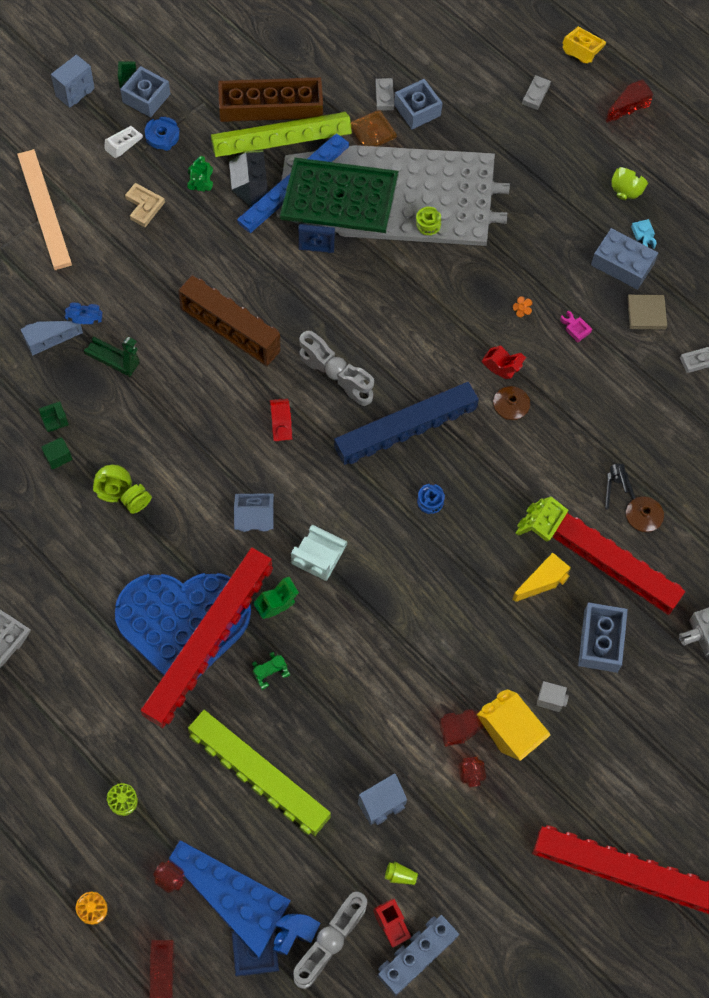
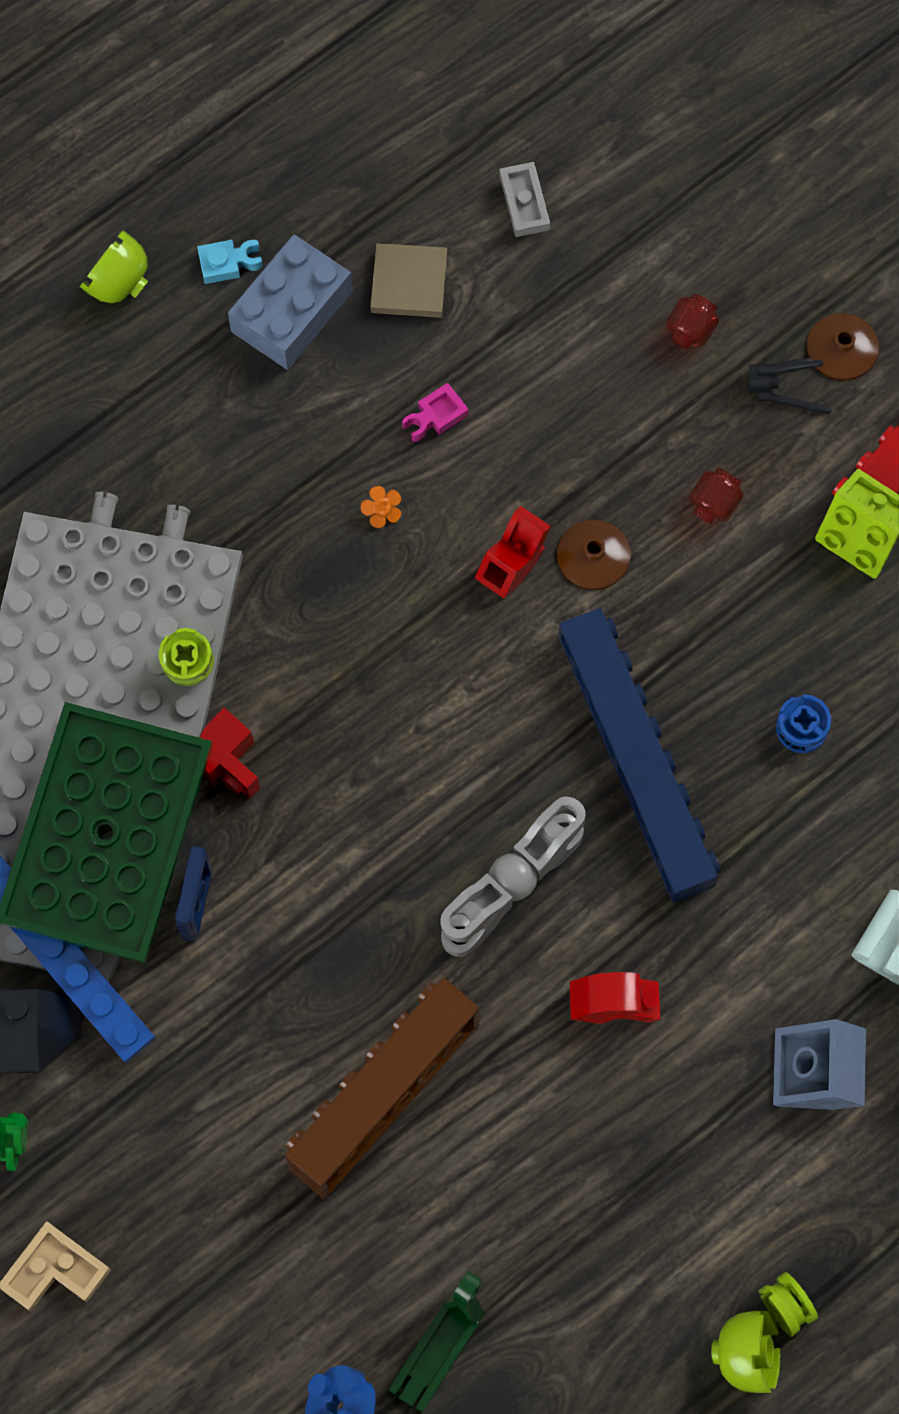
camera: 80 degrees left, 5 degrees up
none -> red brick [199,708,260,799]
none -> clear red head [666,293,720,350]
none -> clear red head [689,468,744,525]

